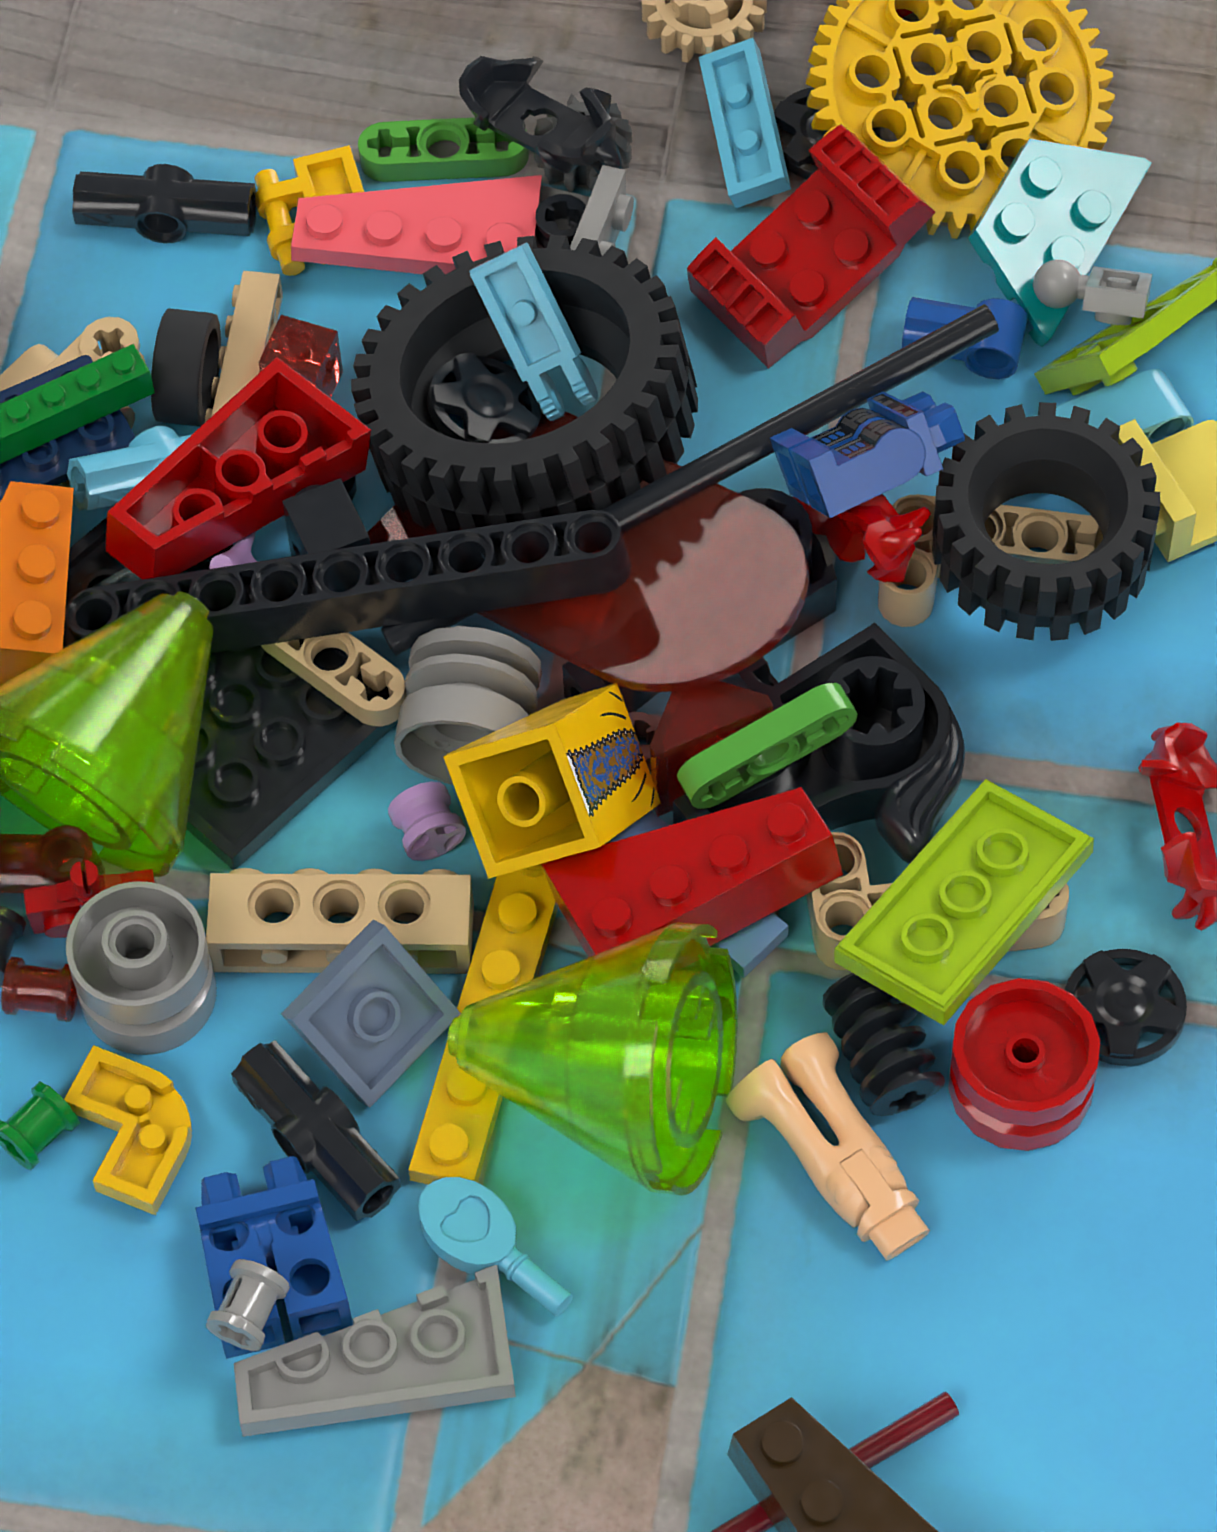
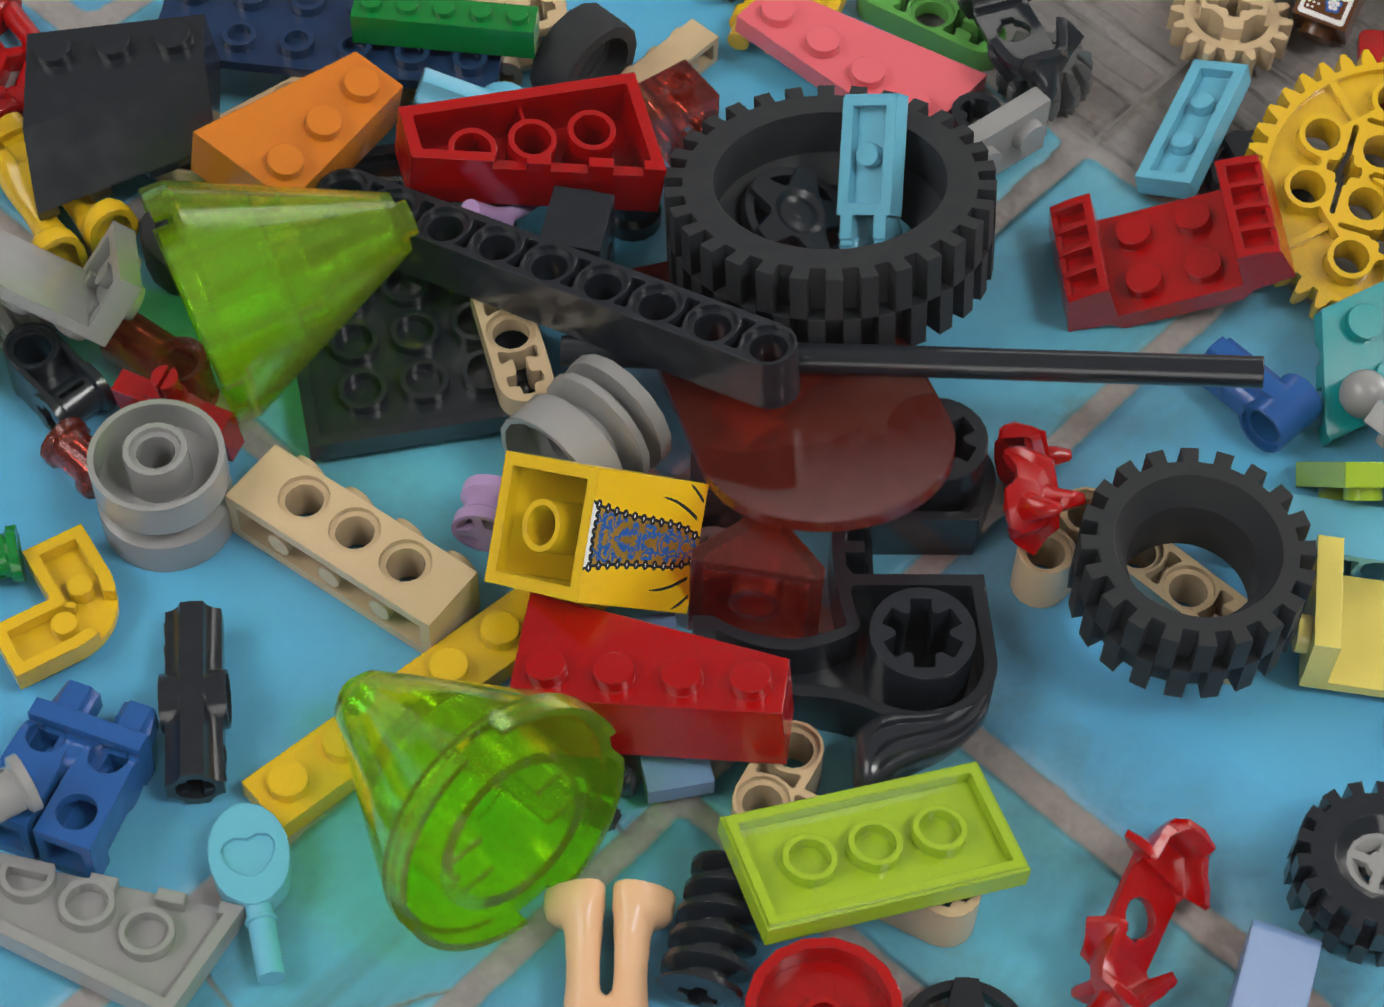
camera: 30 degrees right, 5 degrees down
sand blue tile [281,919,461,1108] -> none
bright green beam [677,683,857,809] -> none
blue hips [769,391,965,518] -> none

